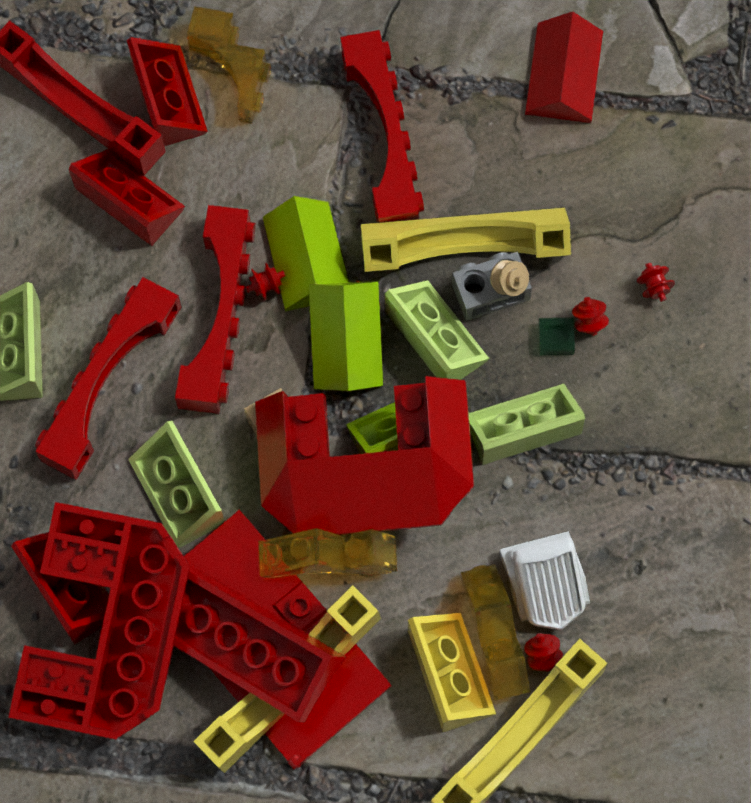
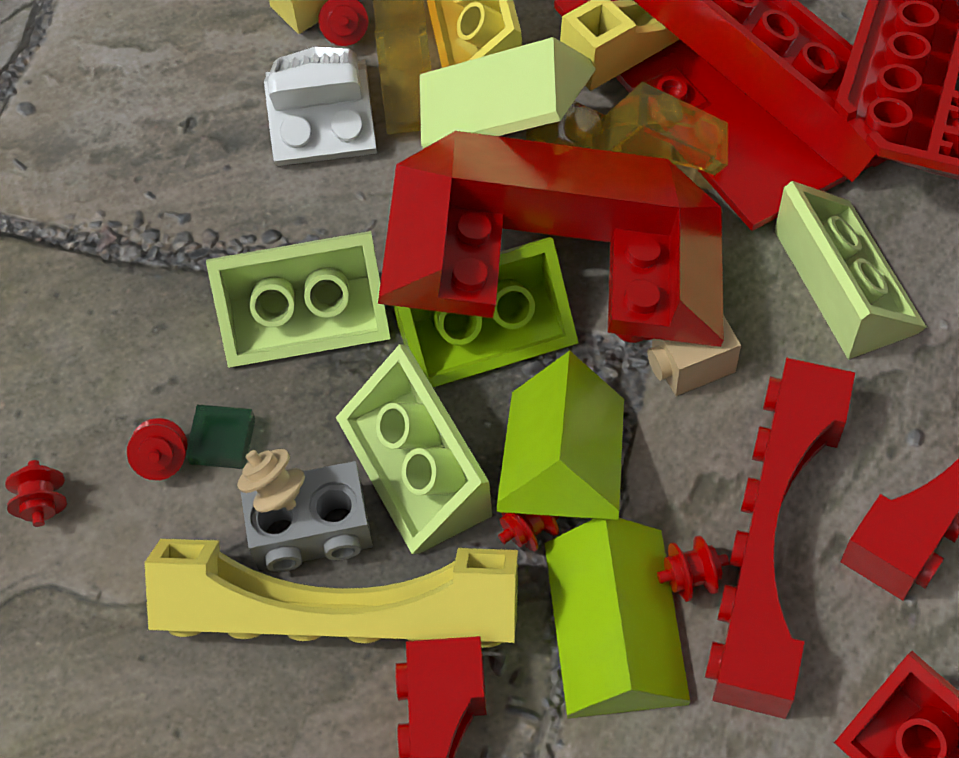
camera: 170 degrees left, 10 degrees down
none -> yellowish green slope [420,37,596,149]

